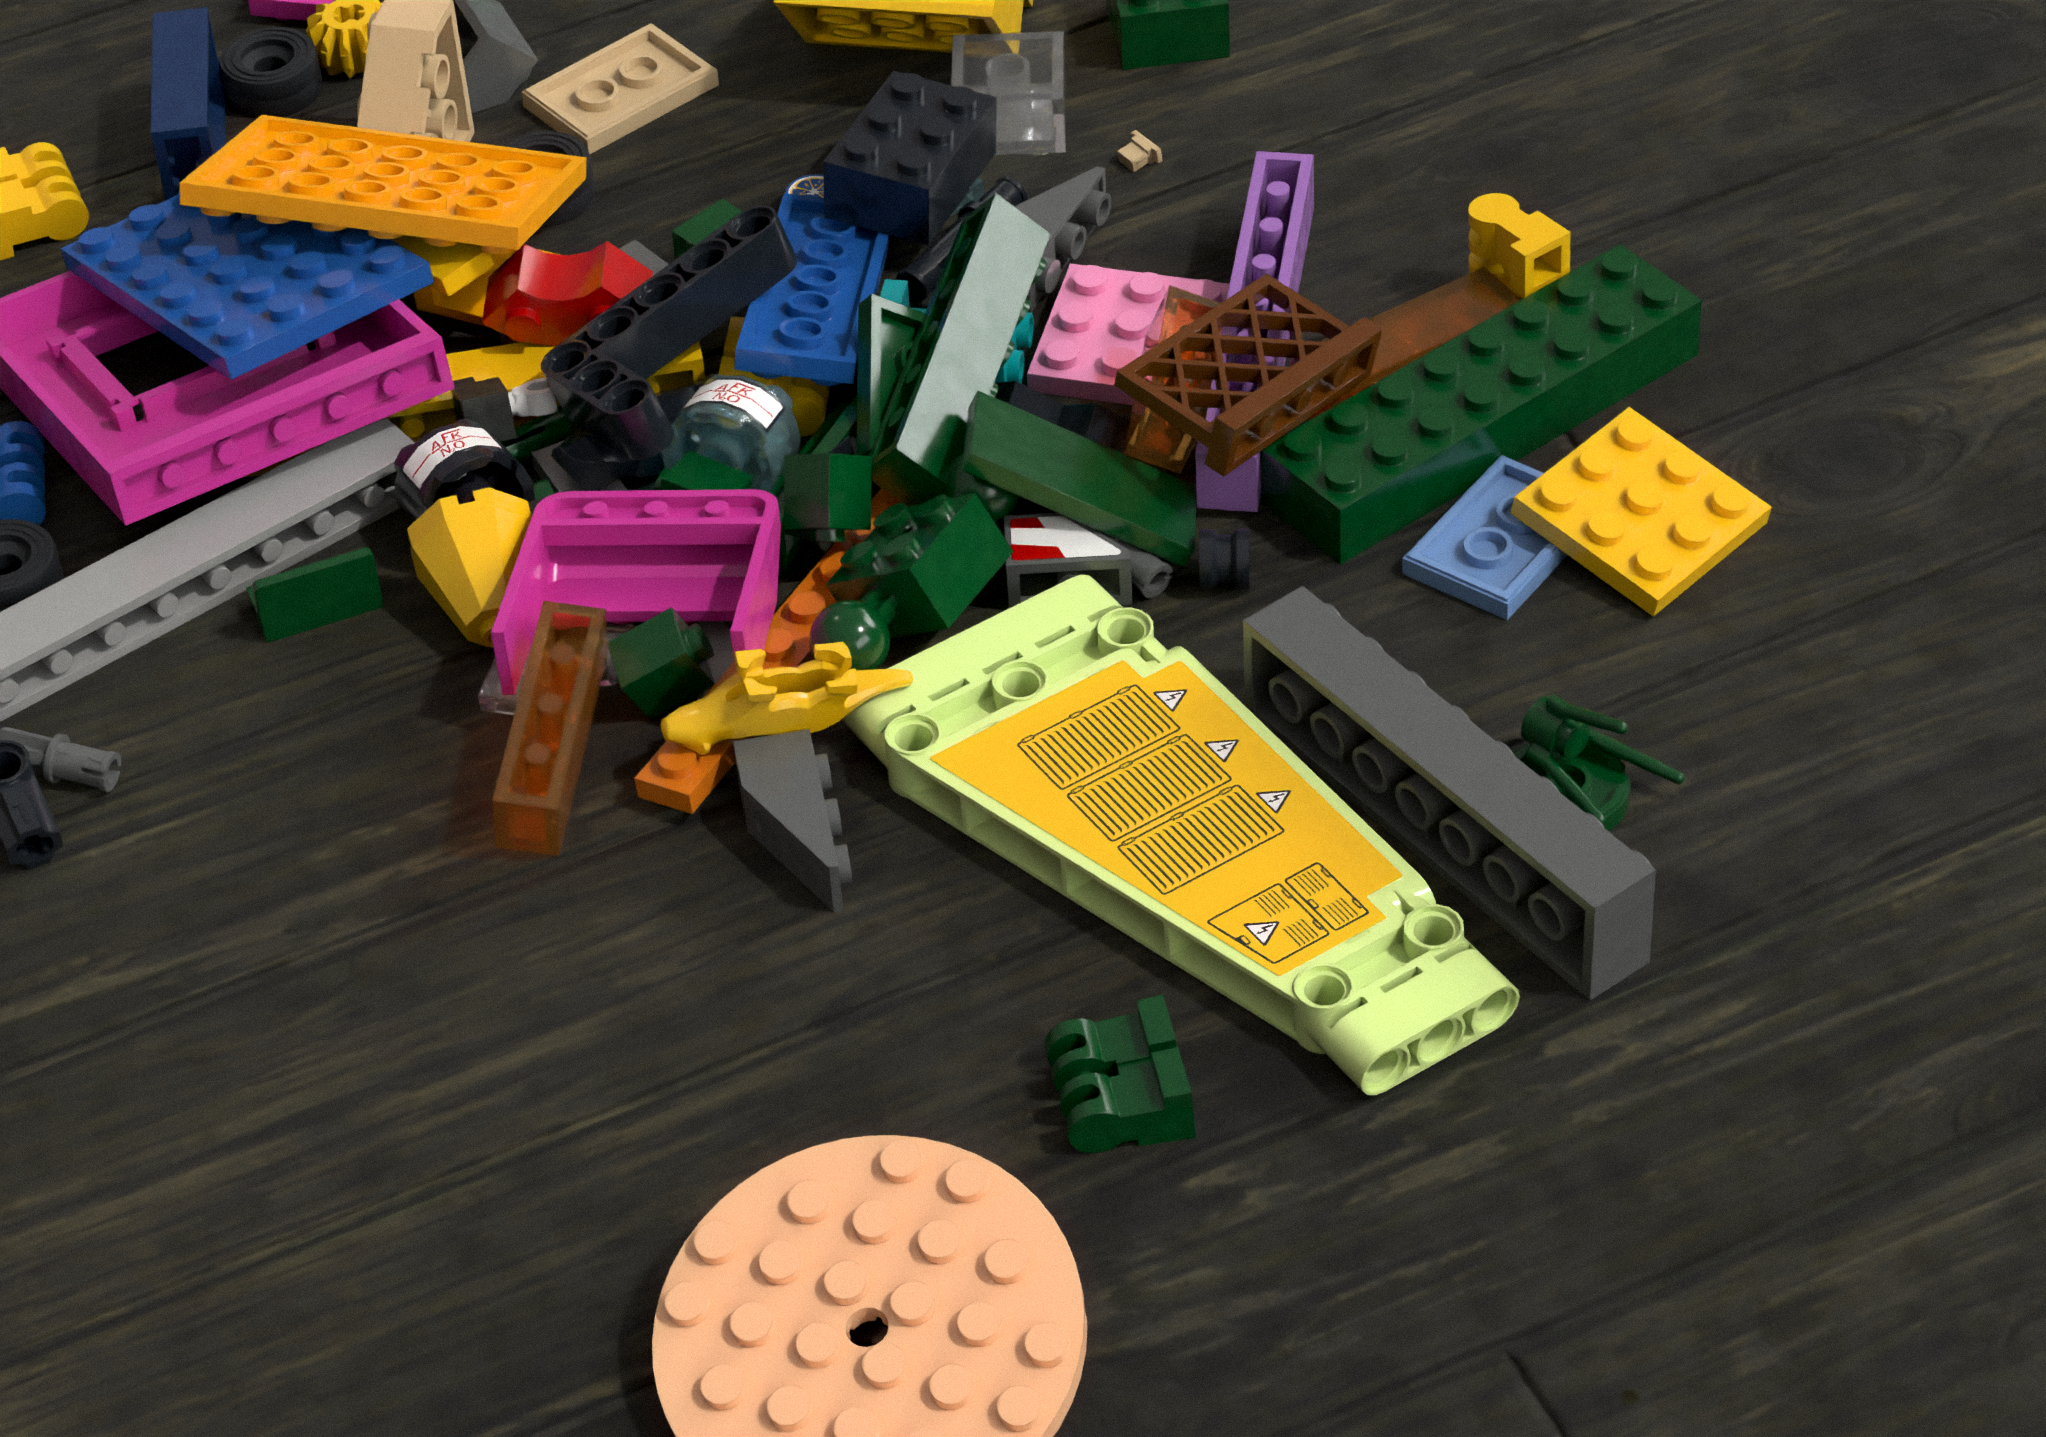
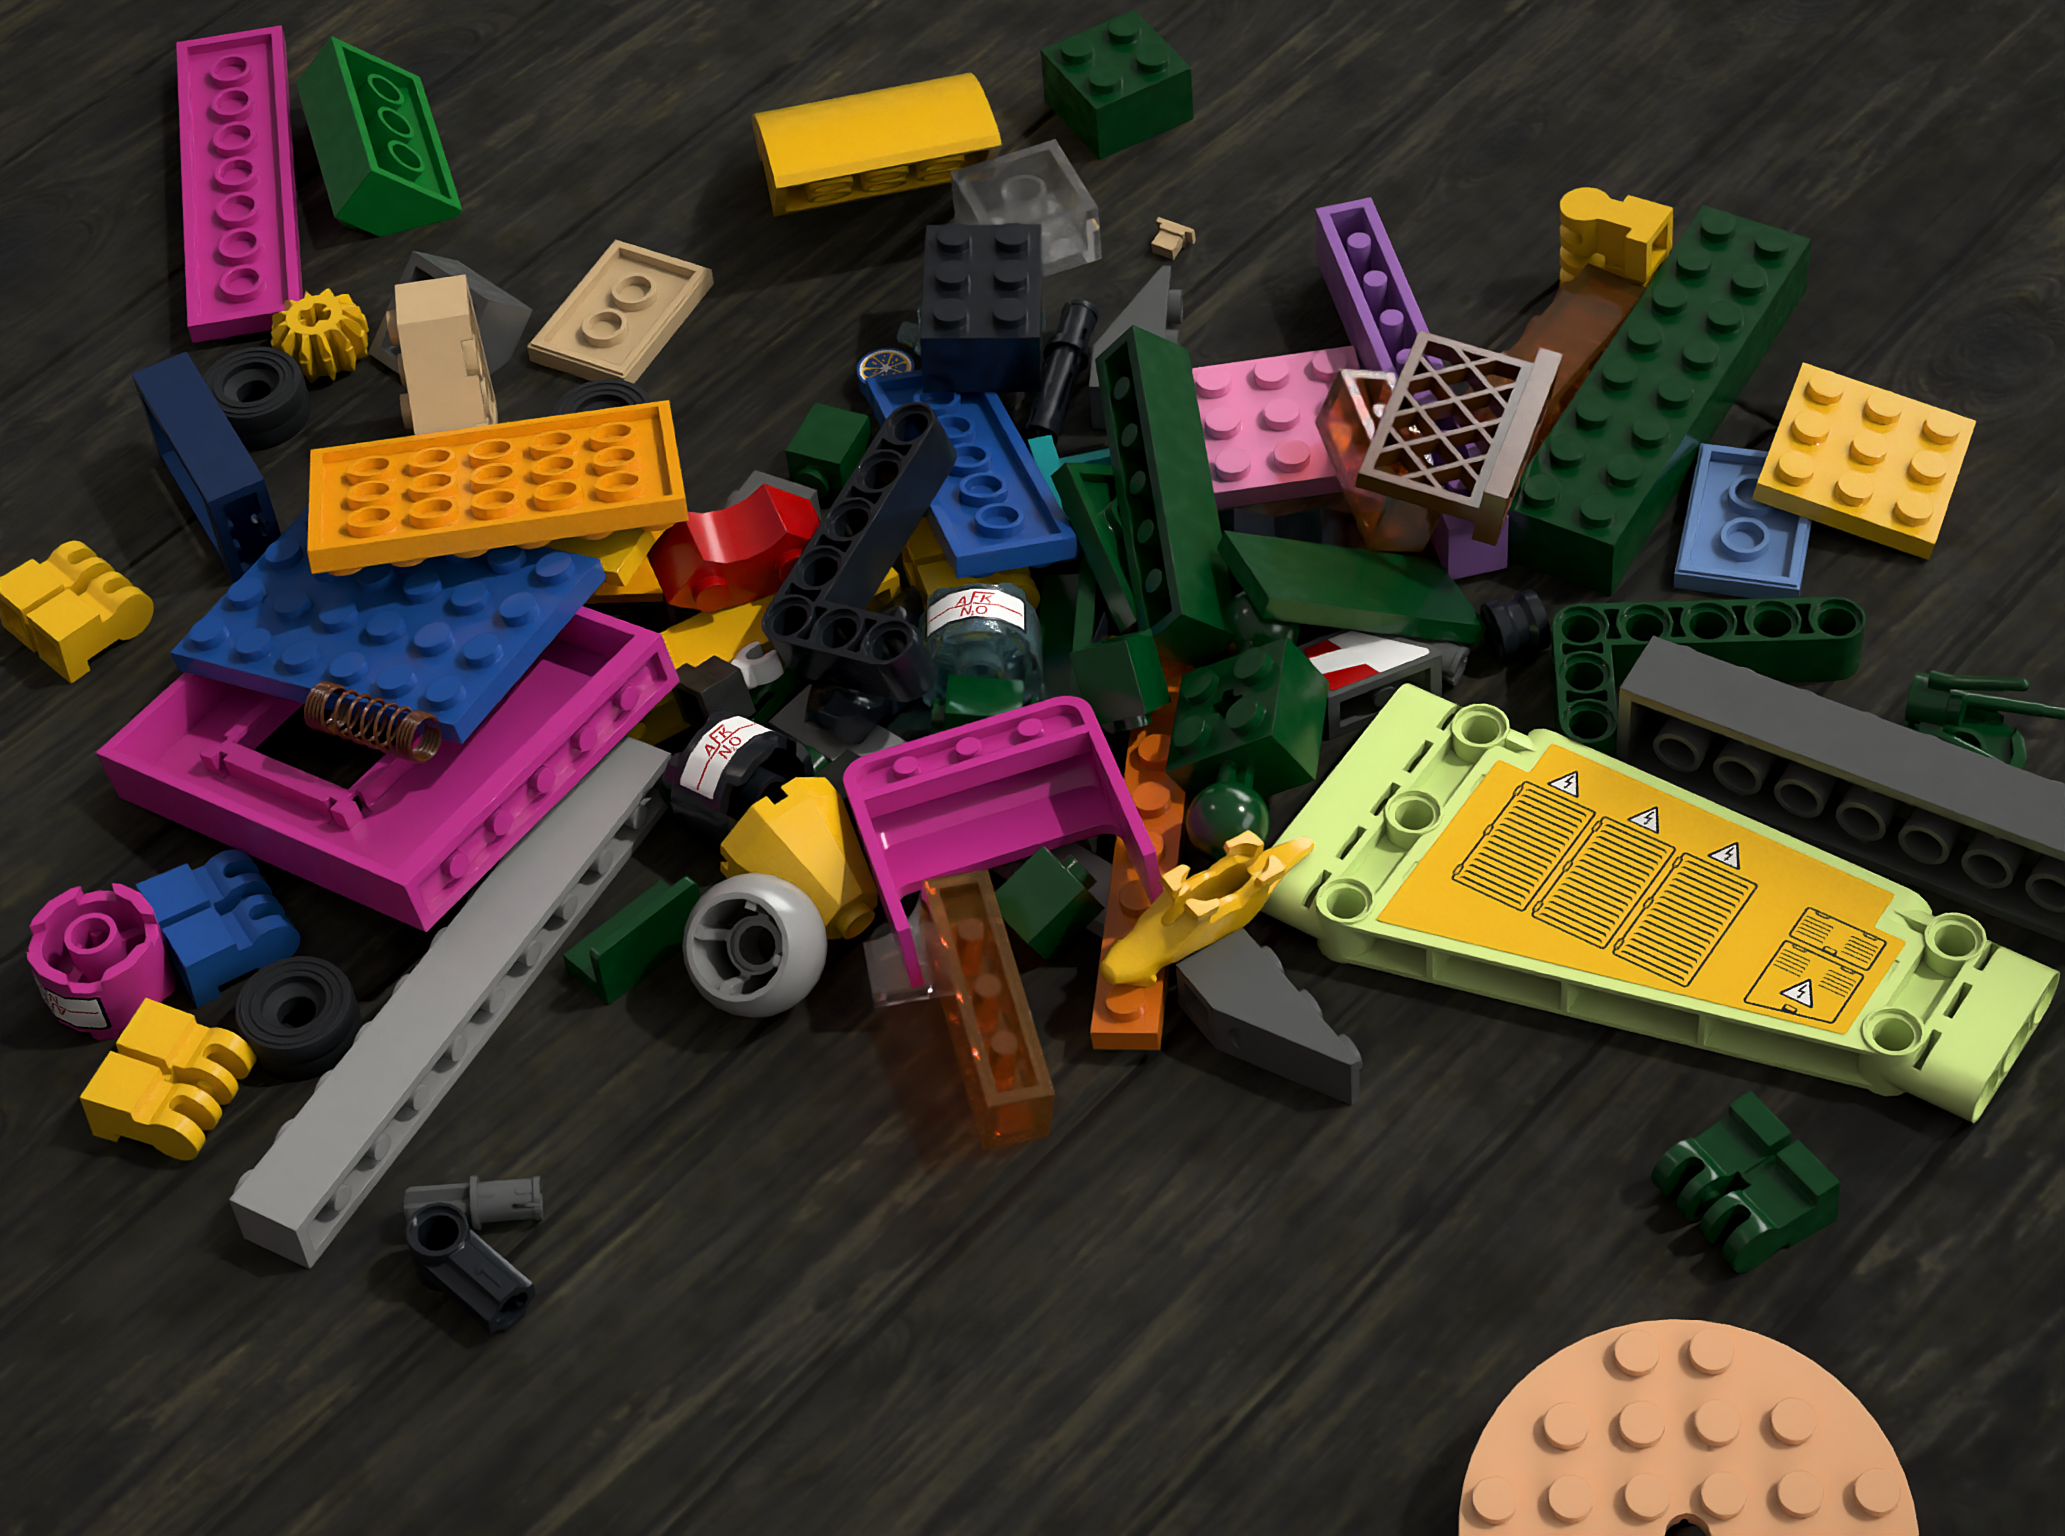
camera: 20 degrees left, 5 degrees up
none -> reddish brown piece [304,681,442,764]
none -> light grey wheel [682,873,827,1018]
none -> dark green beam [1550,597,1866,758]

